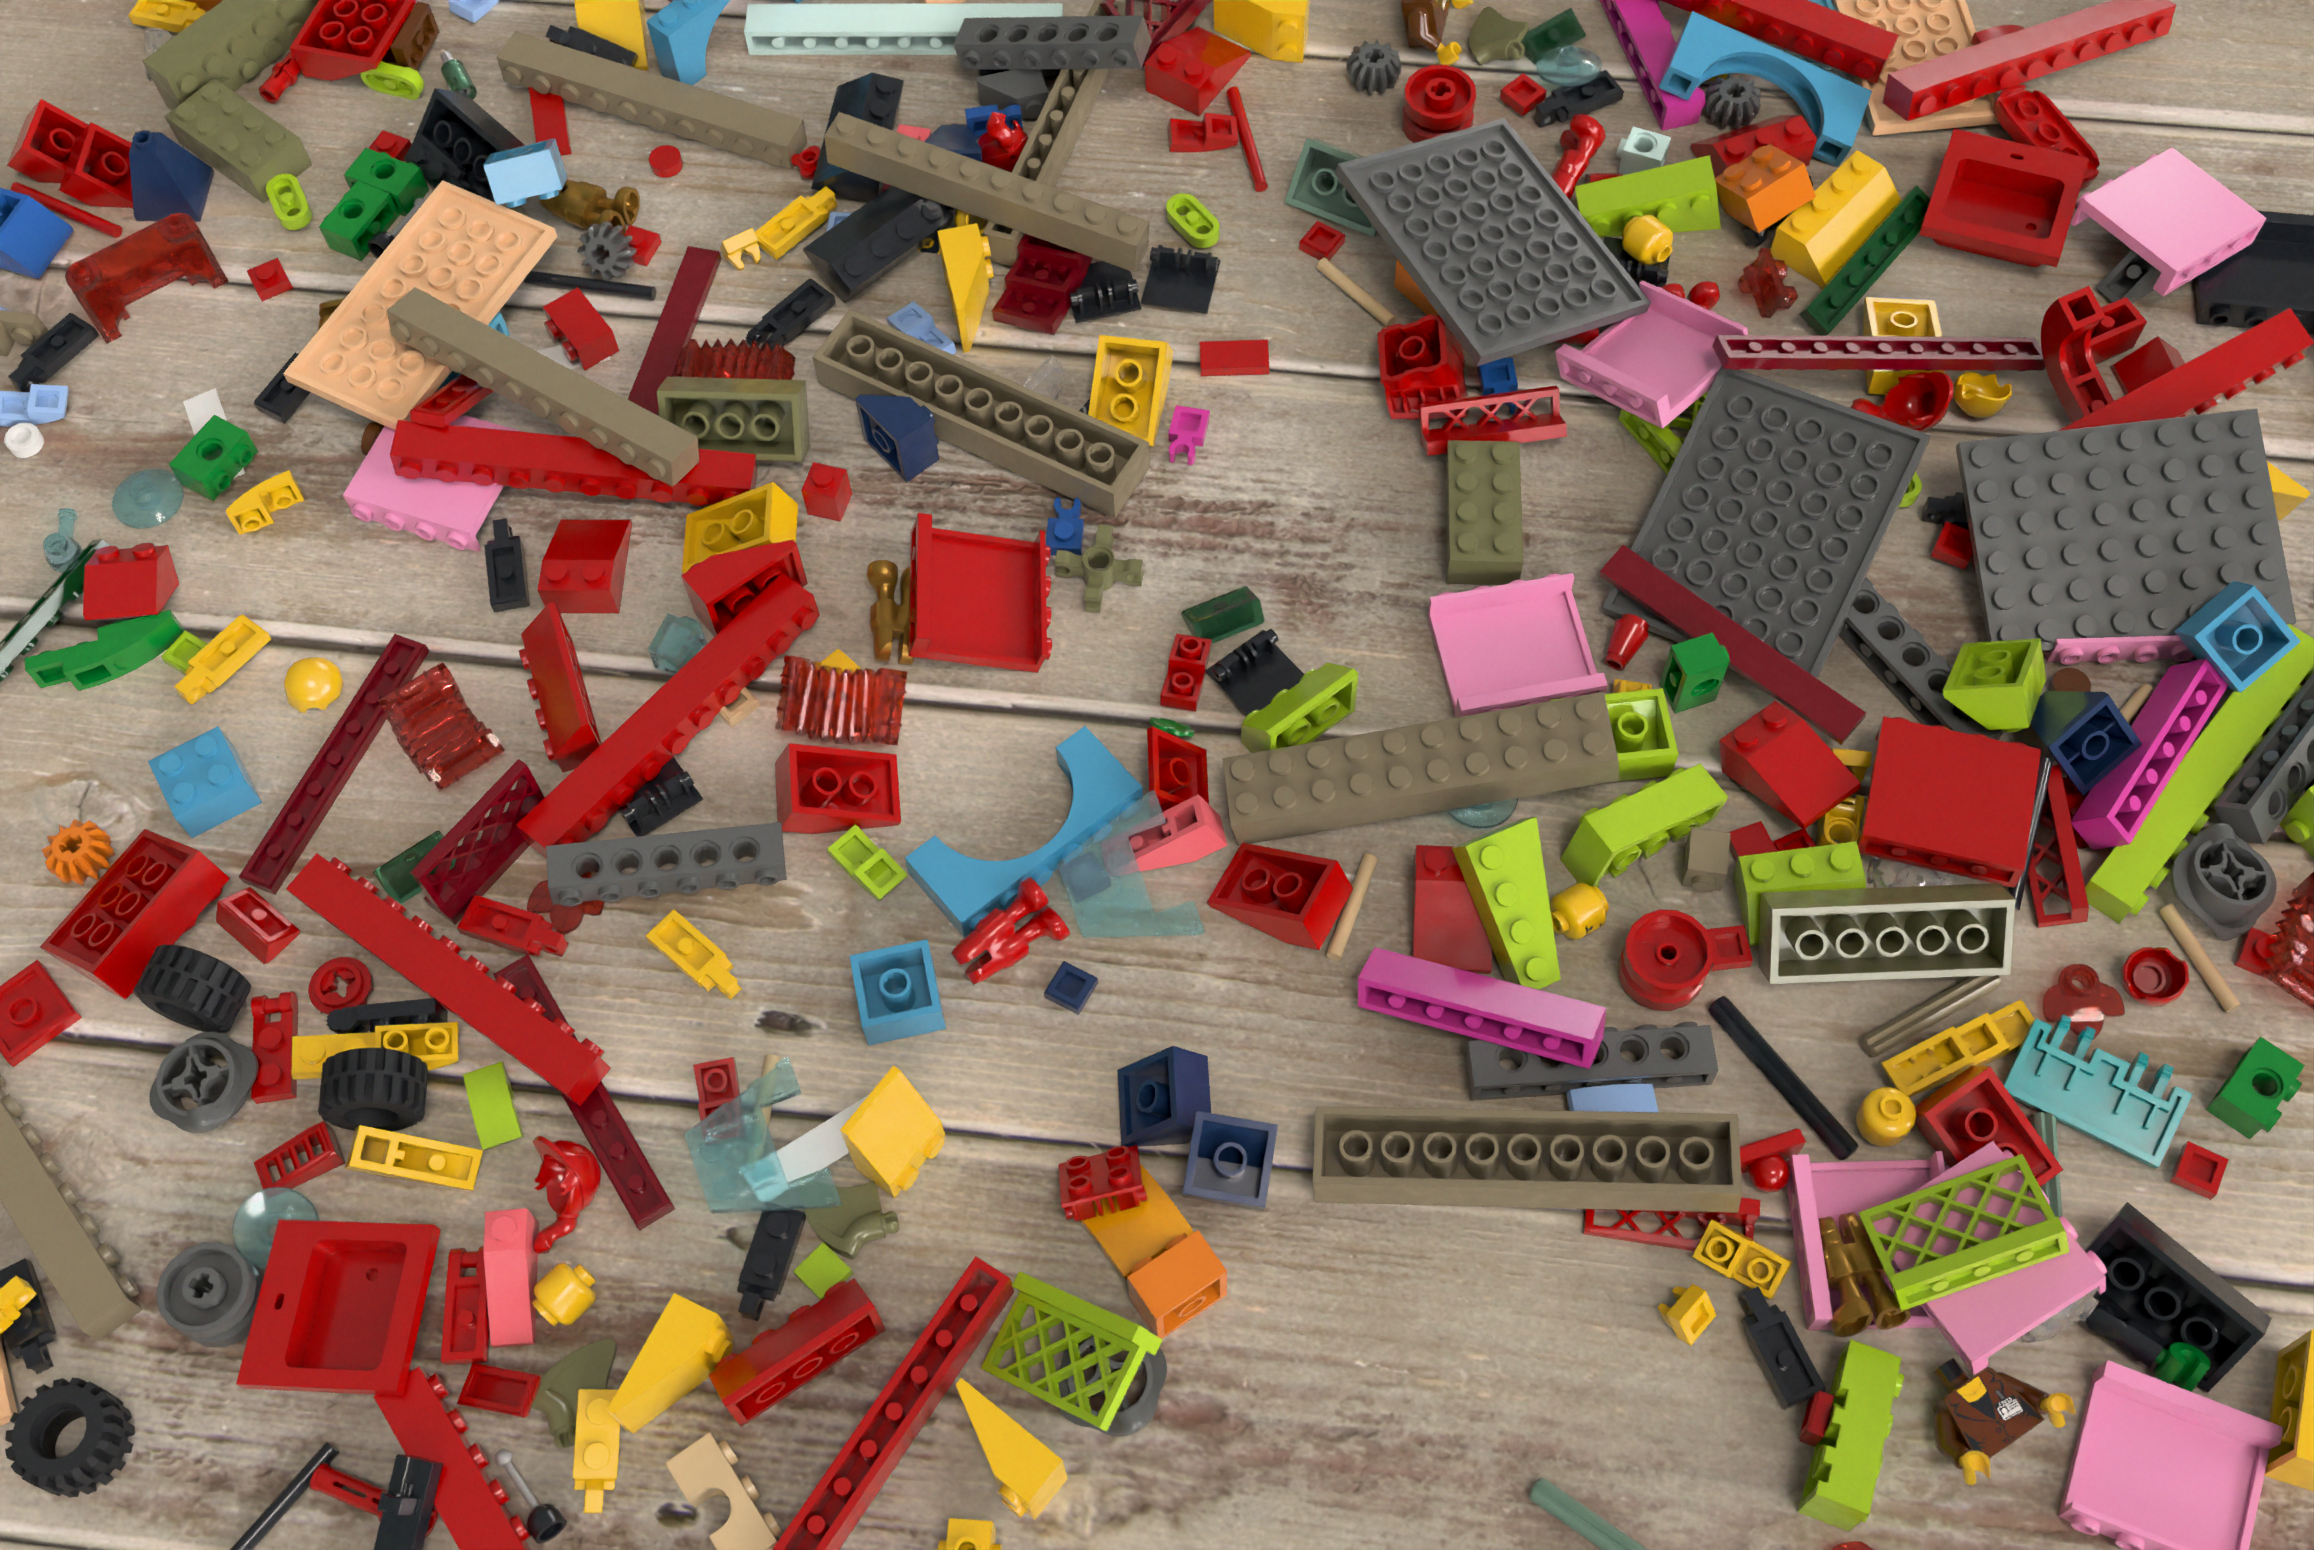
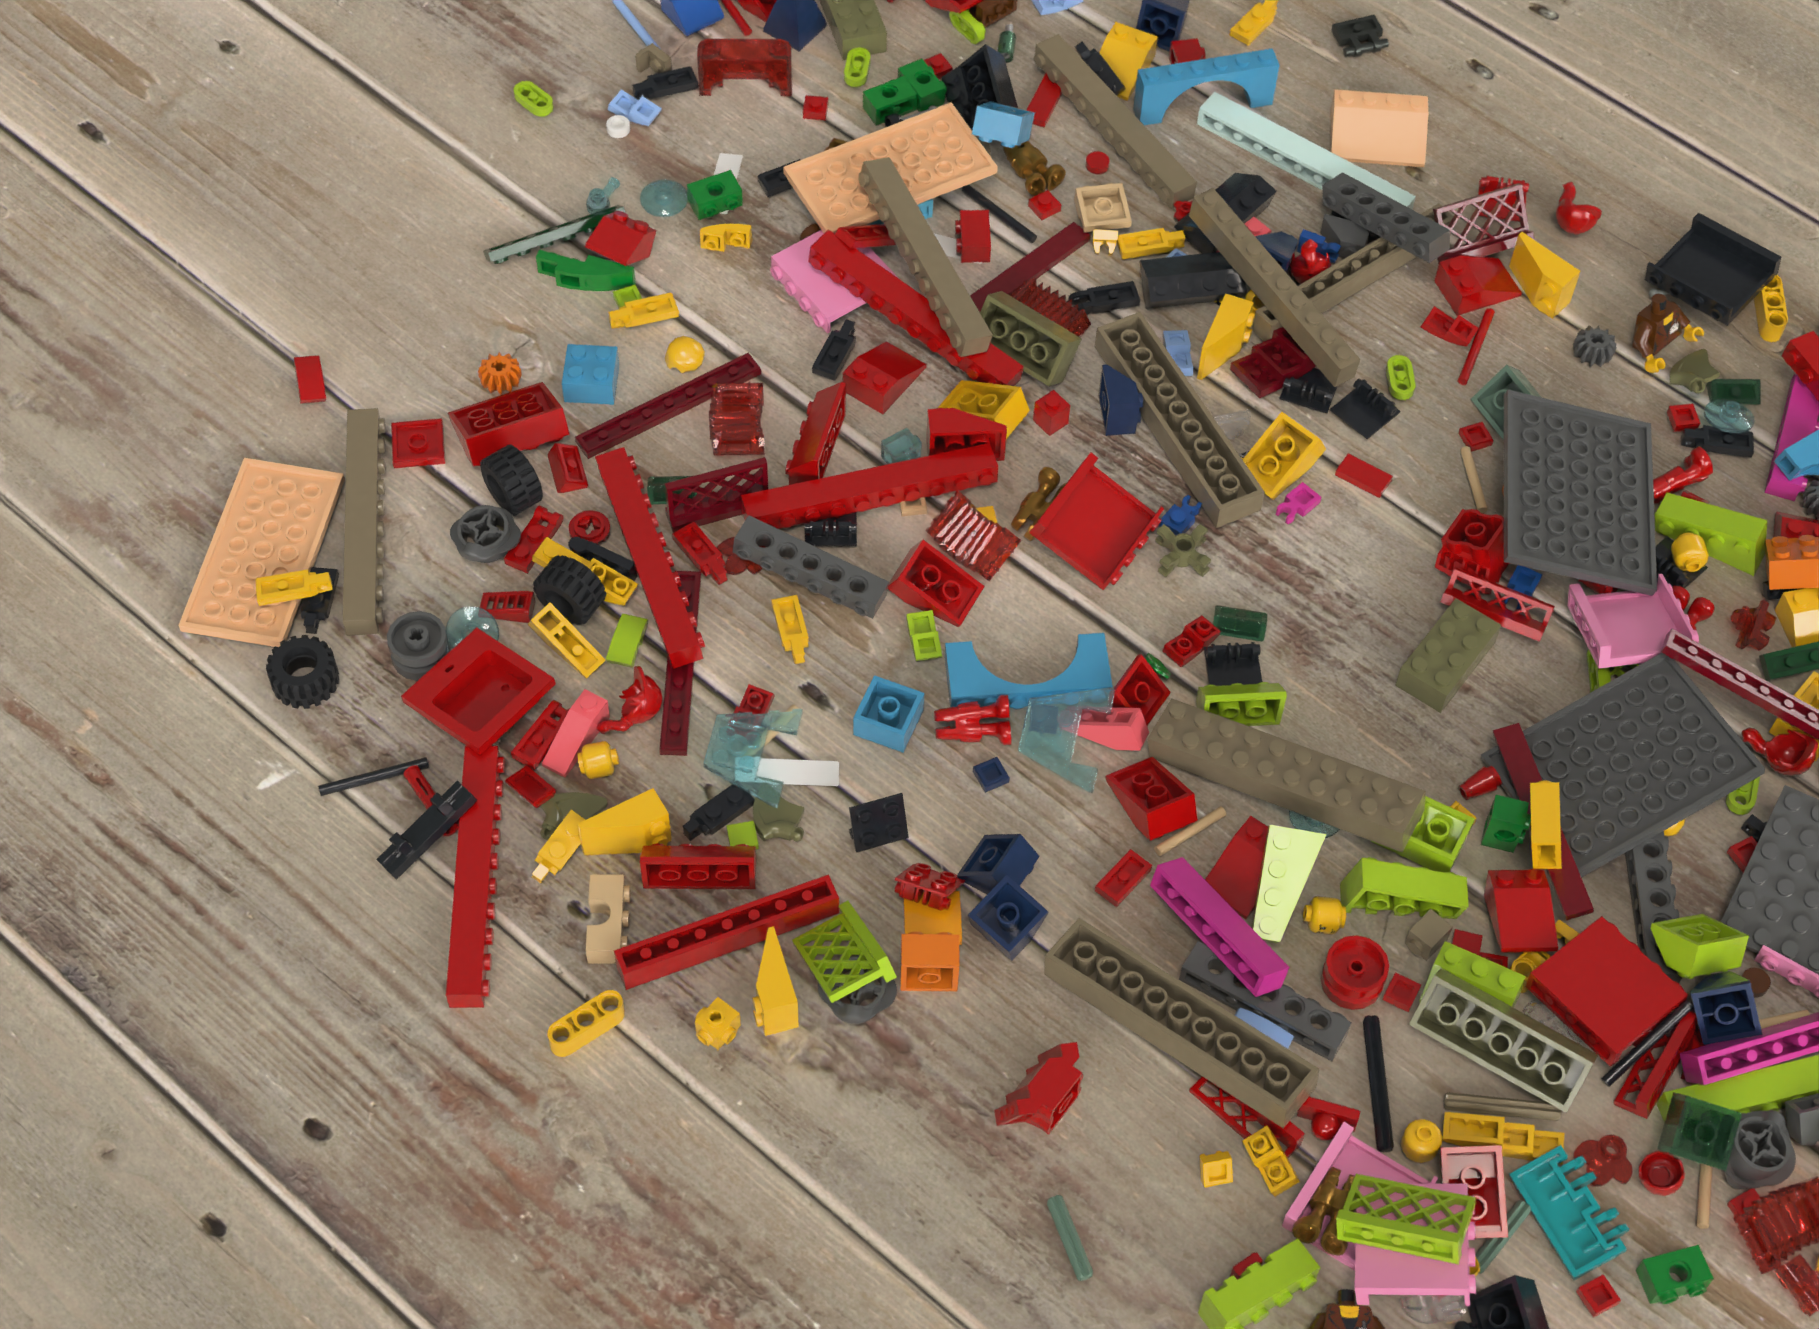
camera: 30 degrees right, 5 degrees down
black hinge [494,1449,567,1544] -> none
dark grey gear [577,221,637,280] -> none
yellow slope [840,1065,946,1198] -> none
red wheel [1402,65,1476,143] -> none
bright pink panel [1427,573,1608,718] -> none
light aqua brick [1616,126,1671,175] -> none
black hinge [1738,1286,1826,1410] -> none
none -> black hinge [849,793,909,853]
none -> red slope [994,1042,1084,1135]
none -> tan plate [1074,183,1132,232]
none -> red plate [1095,849,1152,907]
none -> yellow brick [1530,780,1562,869]
none -> clear green brick [1657,1092,1742,1171]

